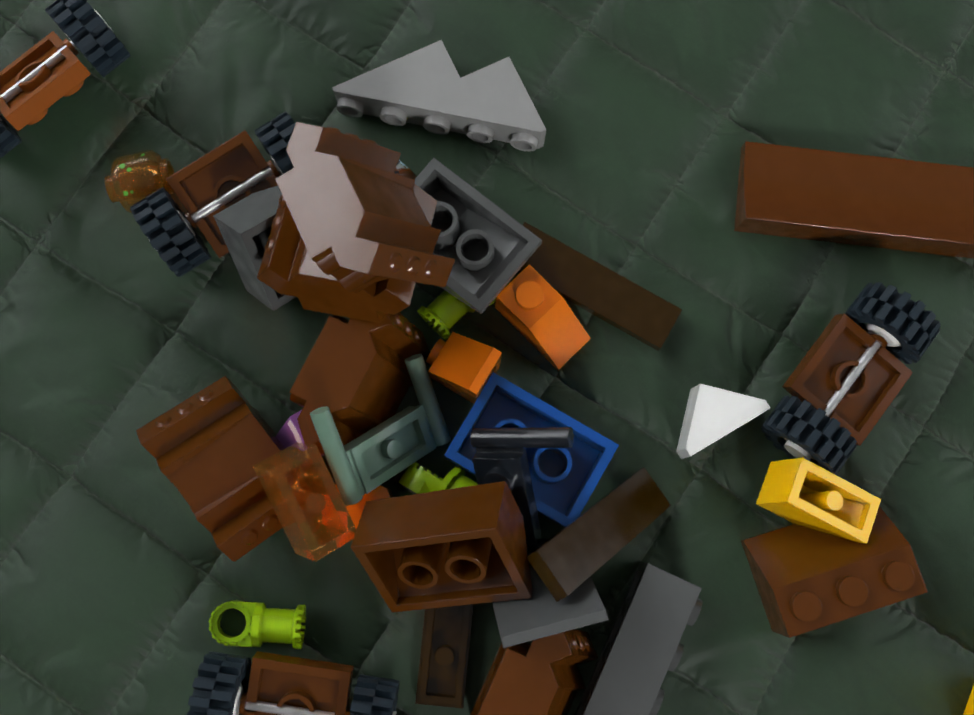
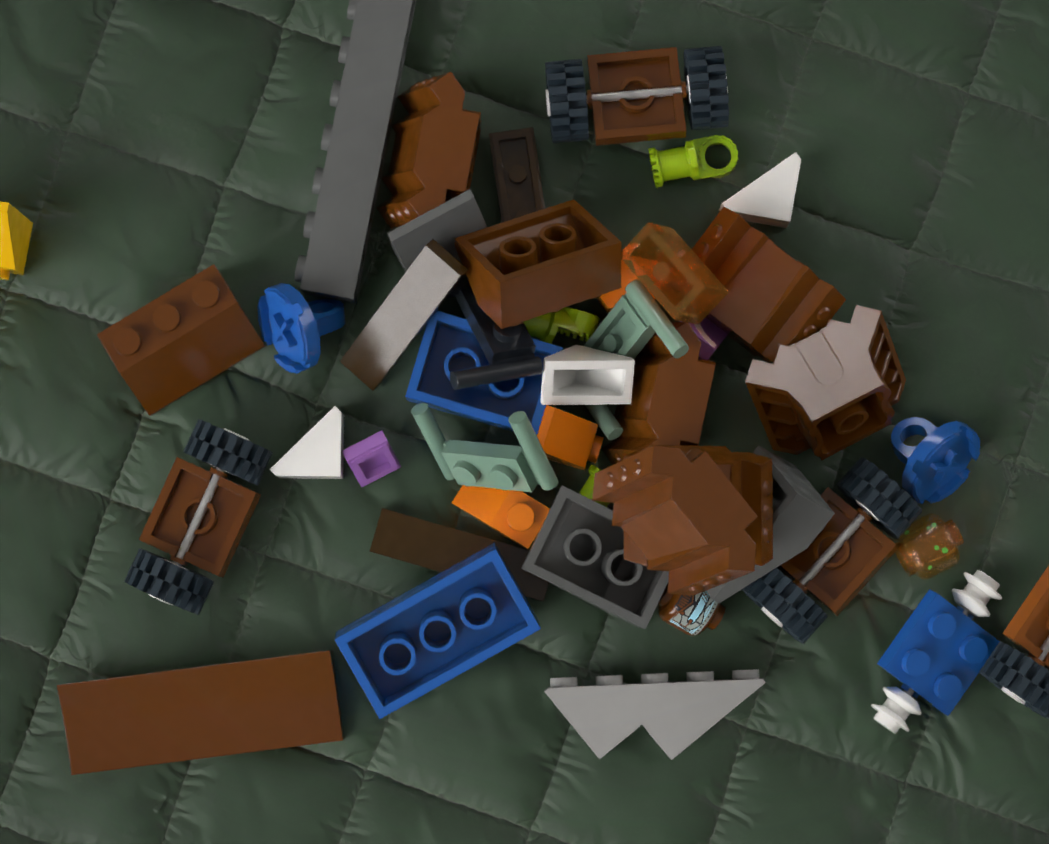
camera: 170 degrees right, 5 degrees up
yellow slope [756,457,881,544] -> none
none -> blue tile [257,283,346,374]
none -> blue brick [334,542,541,719]
none -> medium lavender tile [342,430,401,487]
none -> sand green plate [411,402,558,492]
none -> white slope [540,345,635,405]
none -> white slope [719,152,801,228]
none -> reddish brown slope [745,305,906,461]
none -> blue plate [871,570,1002,734]
none -> blue tile [891,417,980,504]

